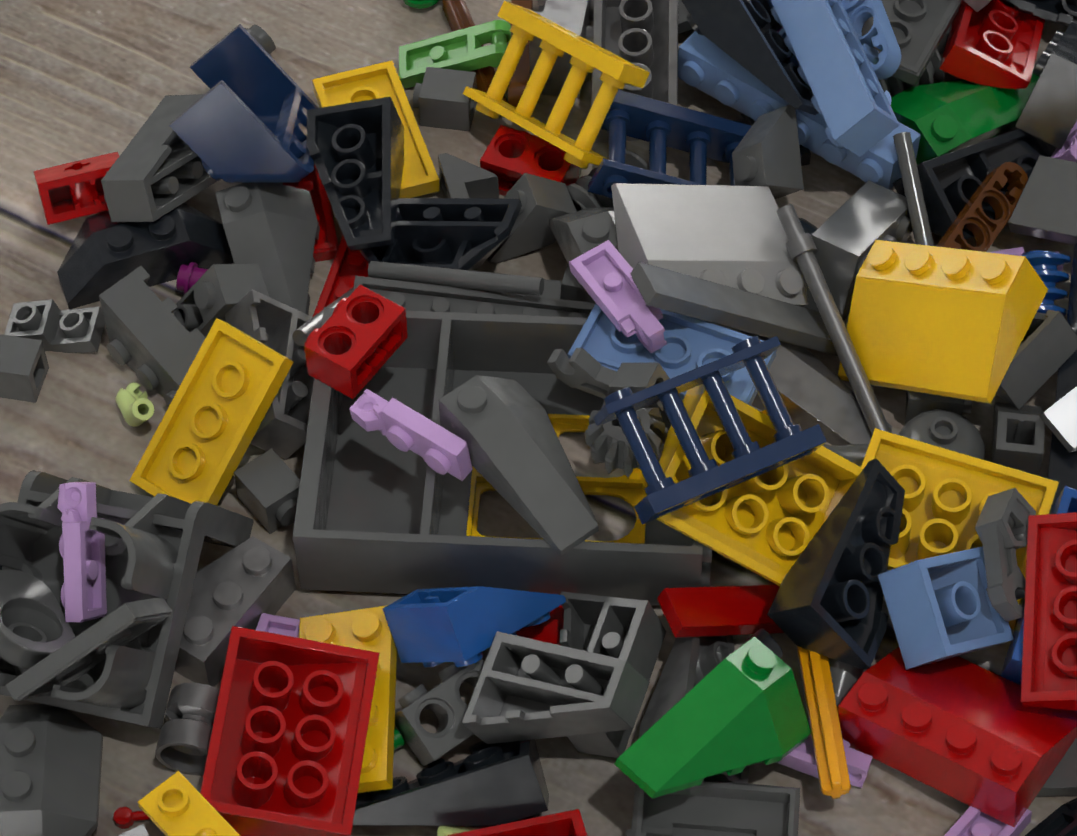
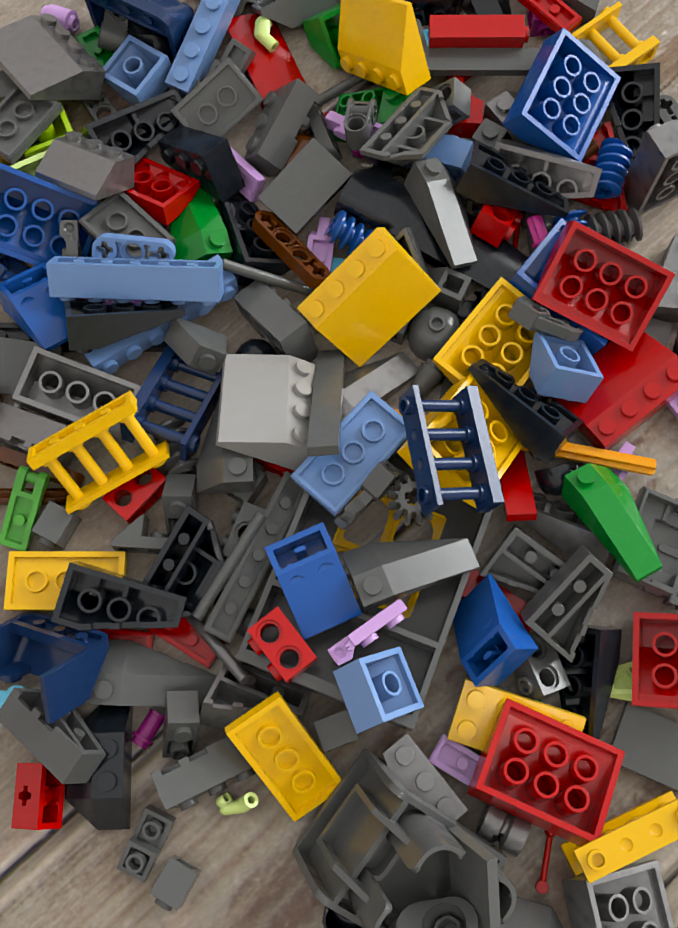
camera: 70 degrees left, 20 degrees up
lavender hinge [57,482,107,623] -> none
lavender hinge [569,240,667,353] -> none
flat silver bar [776,204,891,435] -> none
none -> blue slope [264,522,362,640]
none -> medium blue slope [333,646,424,734]

